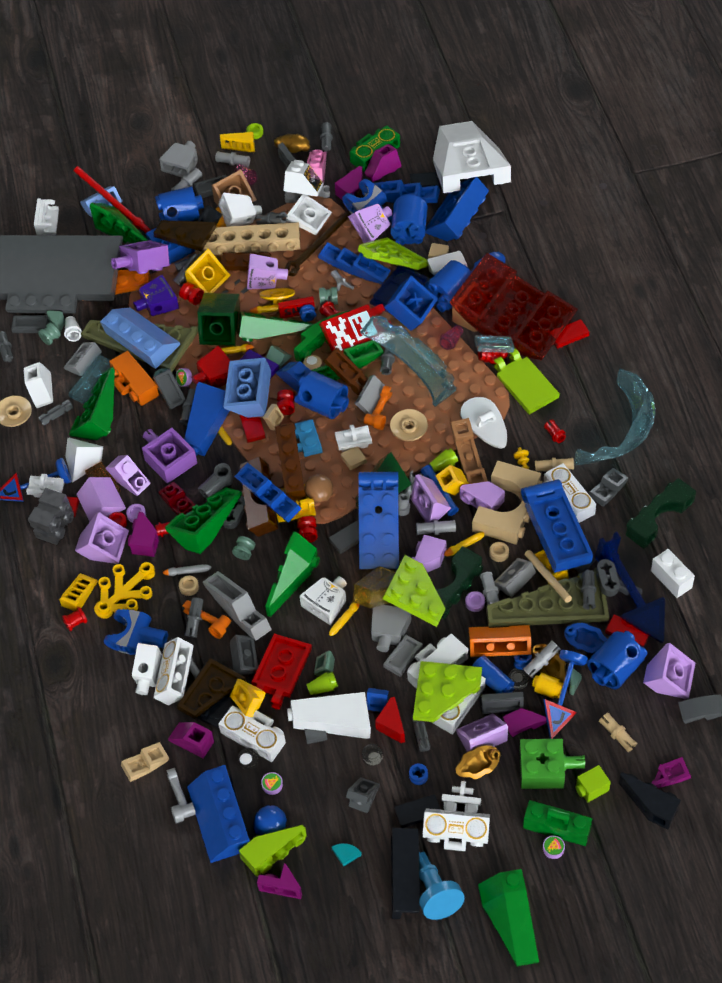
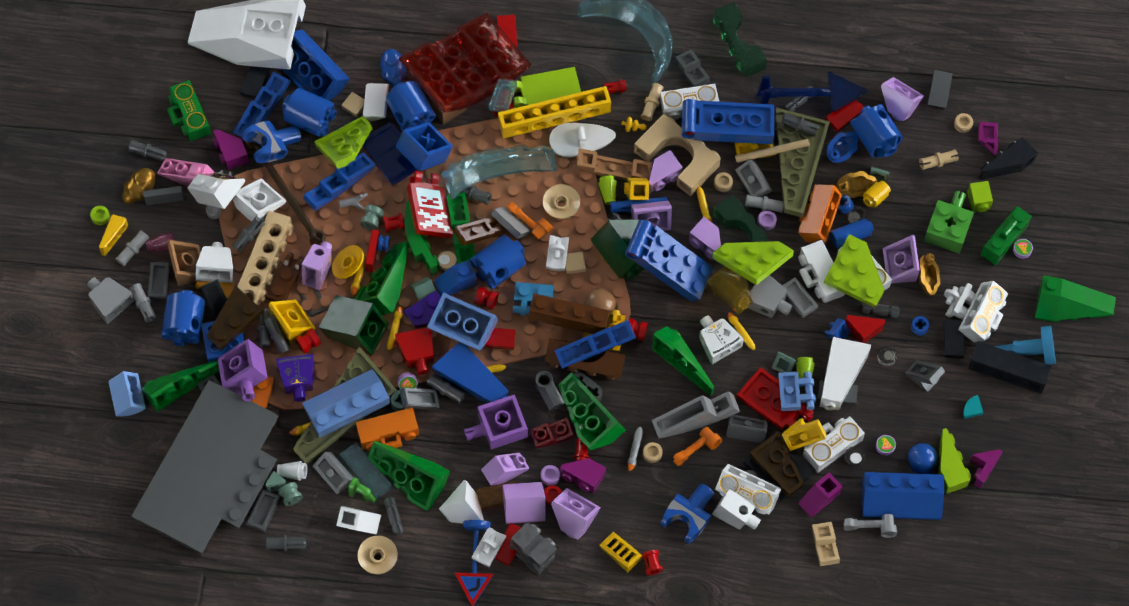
camera: 75 degrees left, 10 degrees up
white hinge [34,198,59,235] -> none
red bar [74,166,151,234] -> none
yellow plant [94,562,155,619] -> none
dark grey axle [184,597,203,638] -> none
sand green wheel [232,536,255,560] -> none
tan tile [263,404,284,430] -> none
dark grey tile [329,520,359,554] -> none
lavender torso [348,204,392,243] -> none
magenta slope [365,144,402,182] -> none
light grey pin [416,520,456,535] -> none
clear pink cone [439,325,464,350] -> none
dark grey tile [481,692,524,714] -> none
magenta slope [503,708,547,737] -> none
light grey pin [523,640,561,678] -> none
blue piece [543,650,588,739] -> none
dark grey beam [596,559,620,597] -> none
white brick [651,549,695,598] -> none
none -> bright green piece [348,477,376,503]
none -> yellow brick [498,86,611,139]
none -> medium blue plate [778,372,816,411]
none -> tan tile [954,113,973,133]

